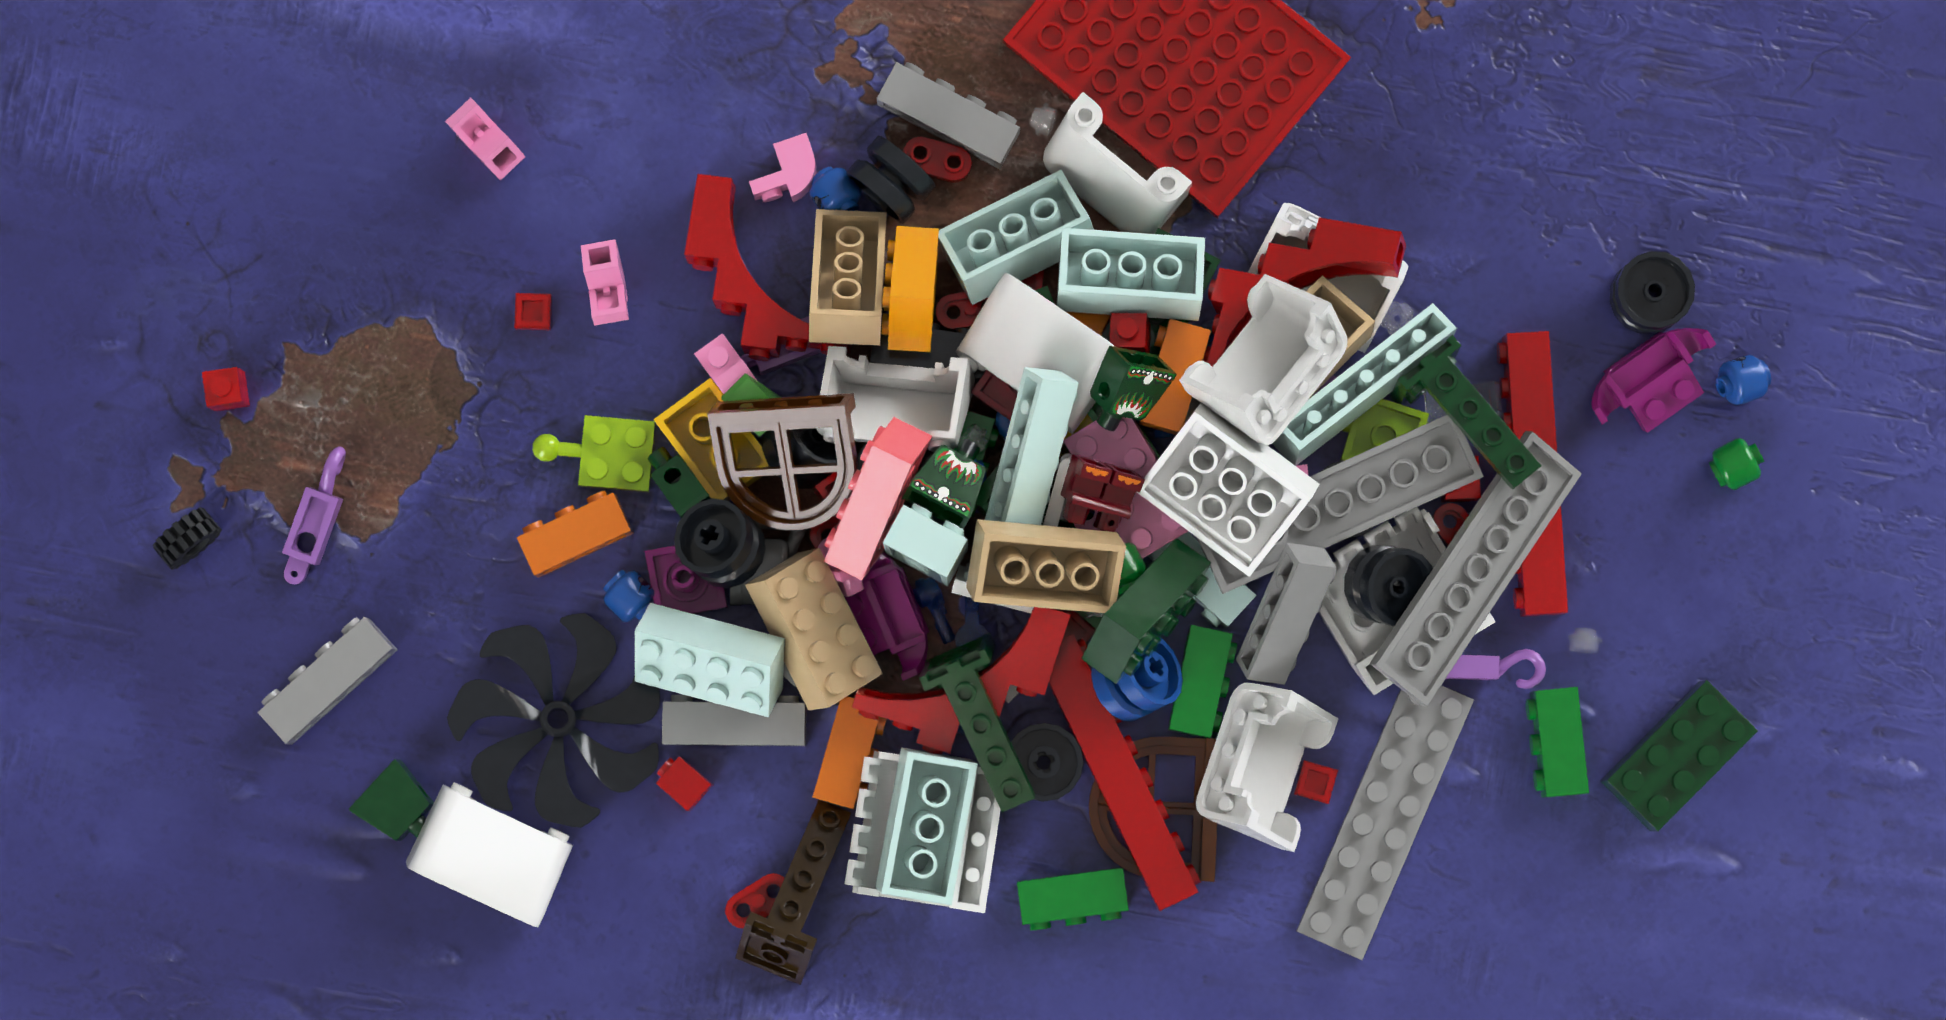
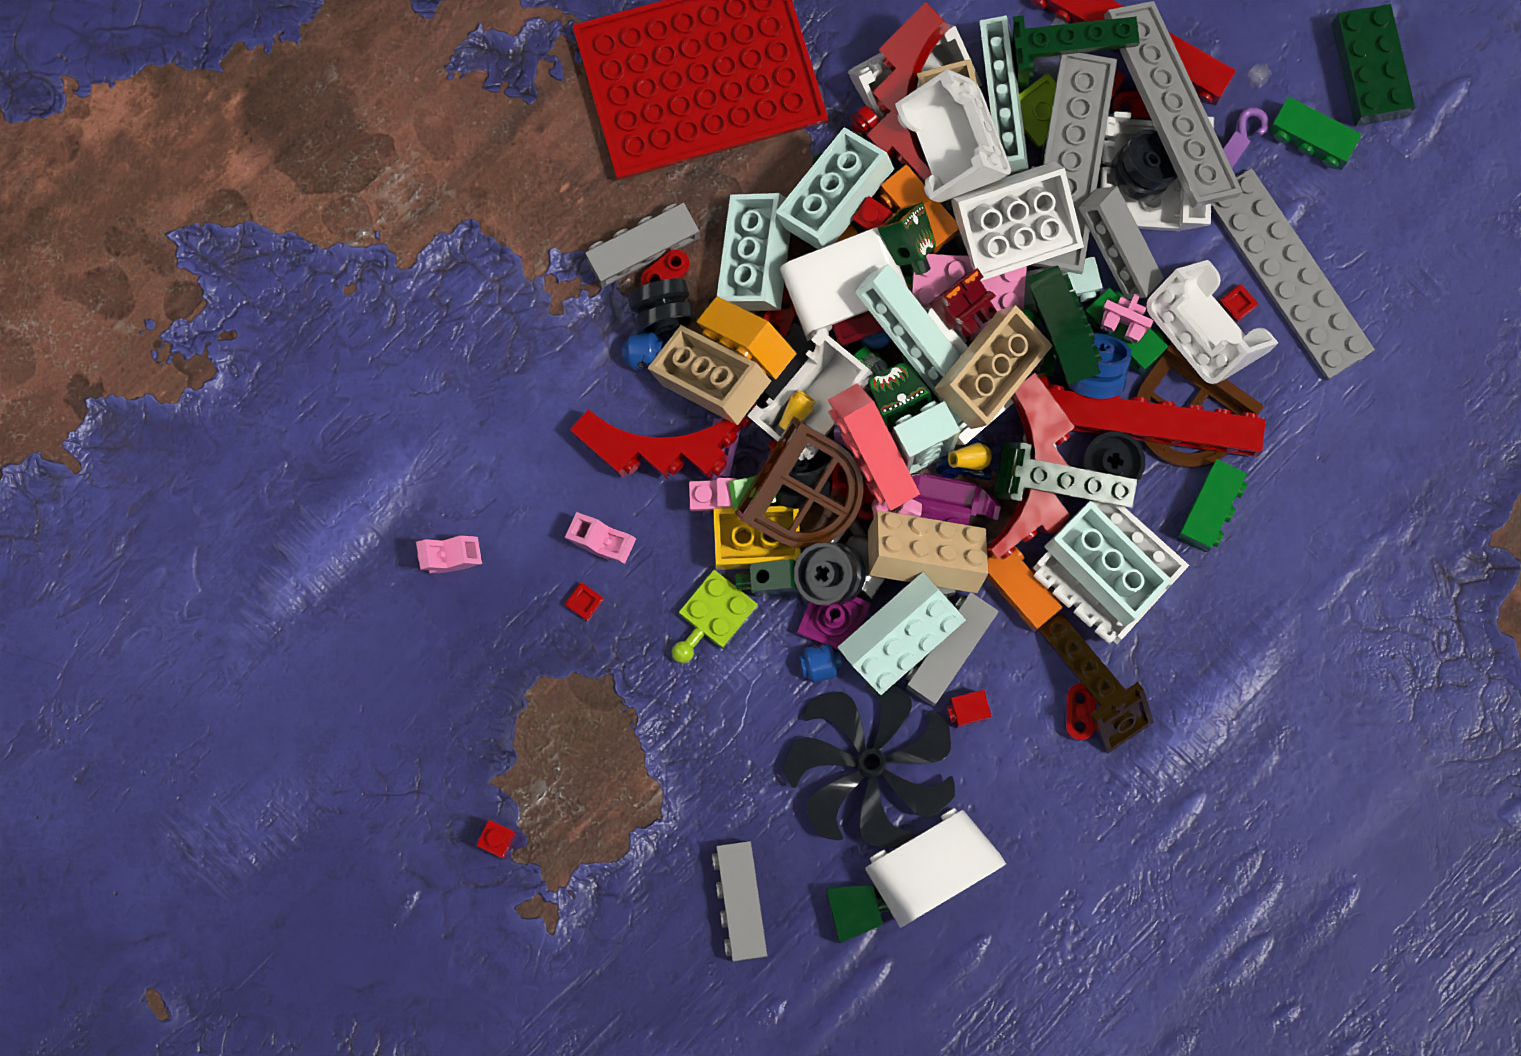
camera: 60 degrees left, 5 degrees down
black tyre [153,507,222,570] -> none
medium lavender piece [282,447,346,585] -> none
orange brick [517,490,634,578] -> none
bright pink brick [749,133,816,202] -> none
clear plate [1030,103,1057,137] -> none
white windscreen [1043,92,1192,234] -> none
clear plate [1381,301,1413,335] -> none
none -> yellow cone [778,390,816,430]
none -> red plate [851,105,880,138]
none -> yellow cone [948,442,991,470]
none -> bright pink hips [1100,294,1154,344]

